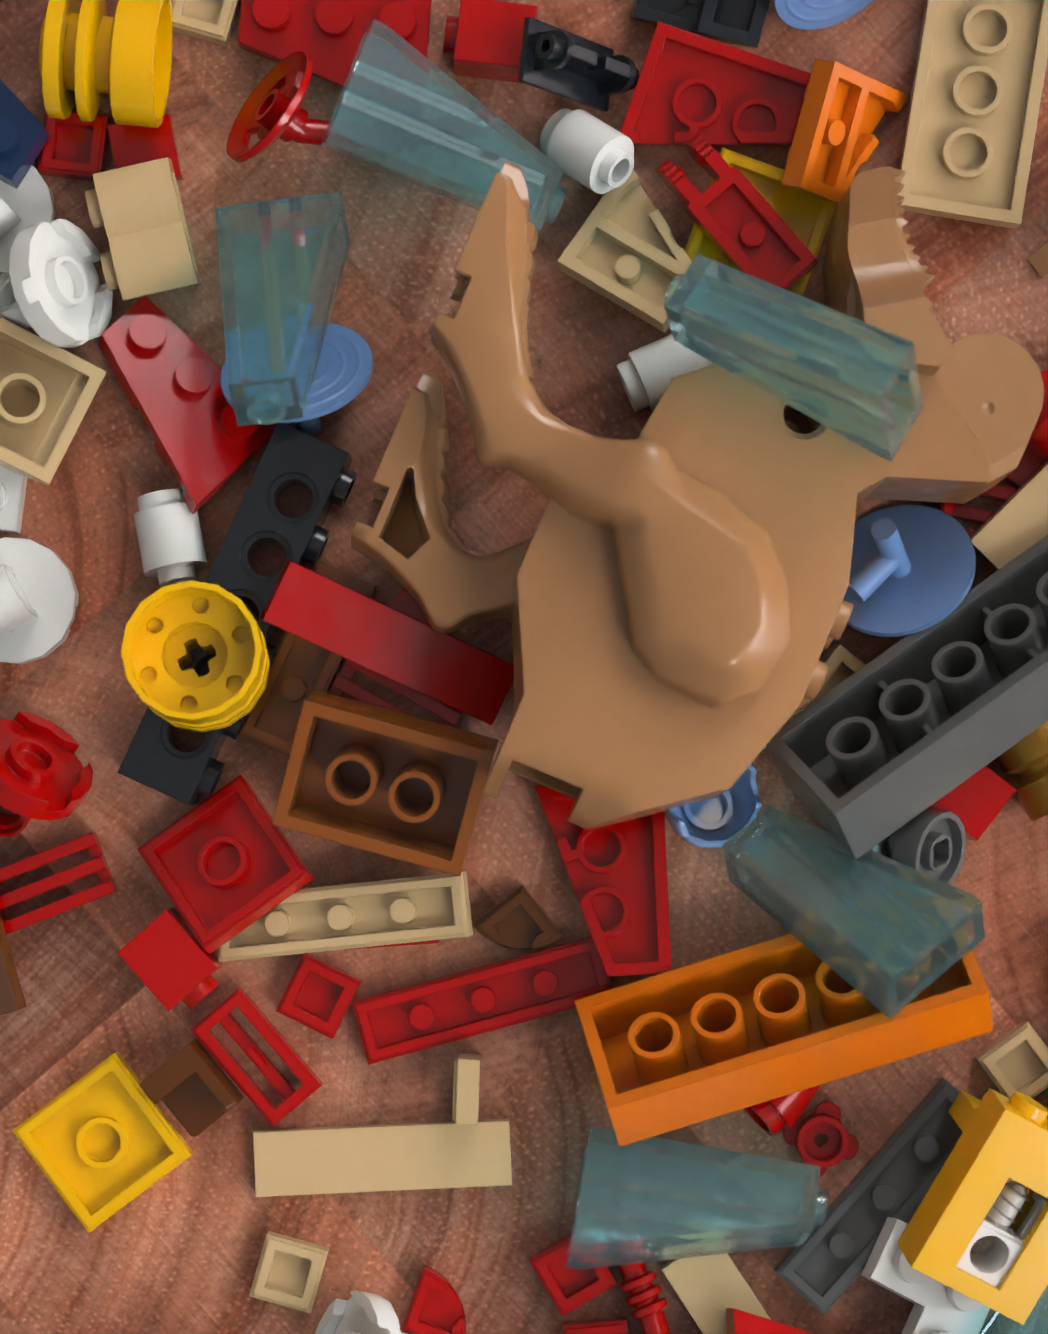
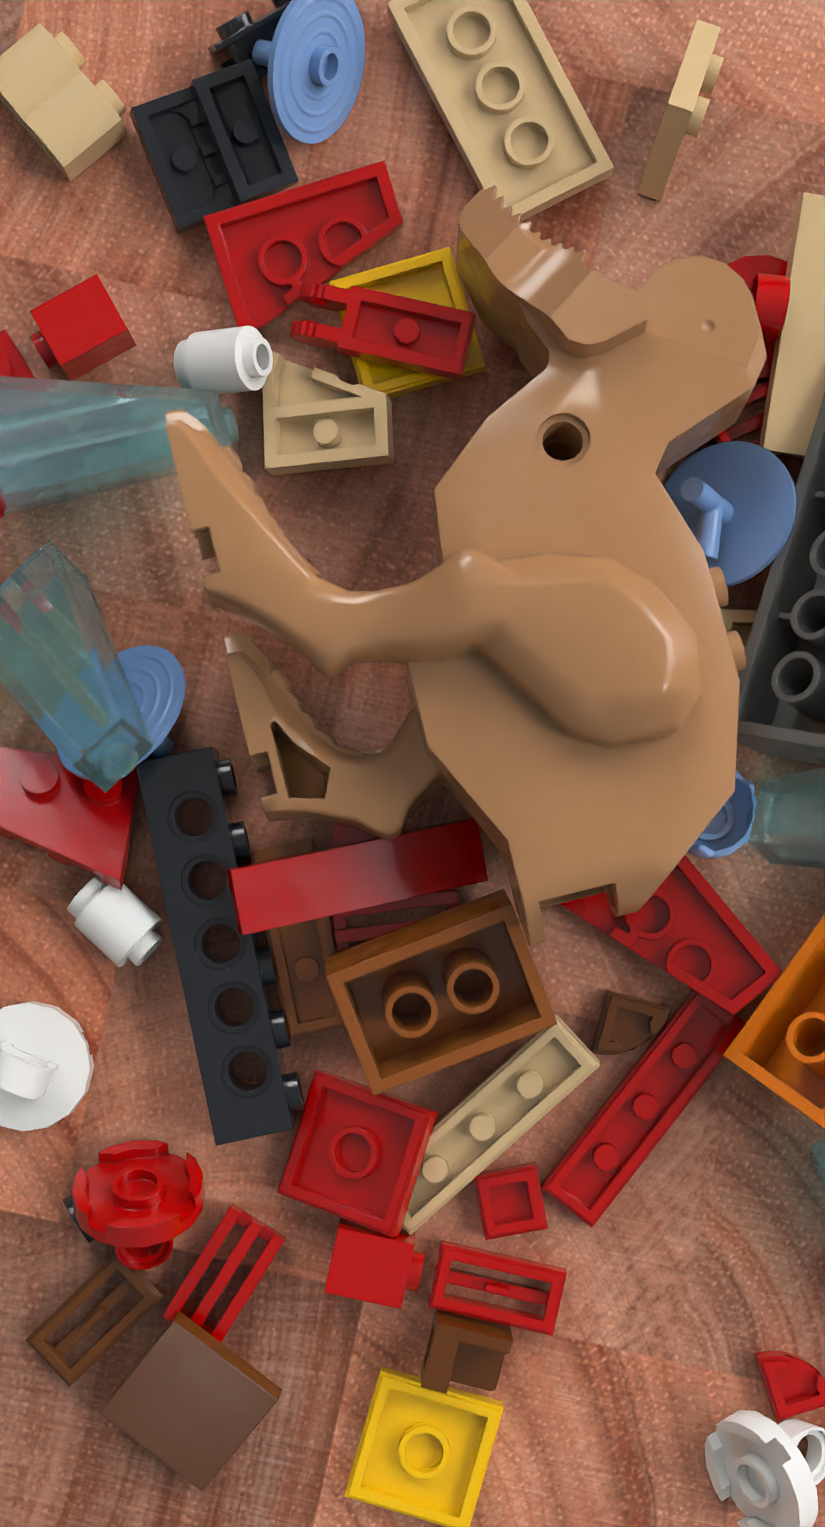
camera: 35 degrees left, 0 degrees up
yellow wheel [121,580,270,732] -> none
tan tile [249,1231,329,1314] -> none
tan tile [253,1118,512,1197] -> none
tan tile [452,1053,481,1125] -> none
black hinge [518,17,639,112] -> none
white brick [616,329,713,412] -> none
clear light blue slope [664,254,923,462] -> none
orange wing [781,58,907,203] -> none

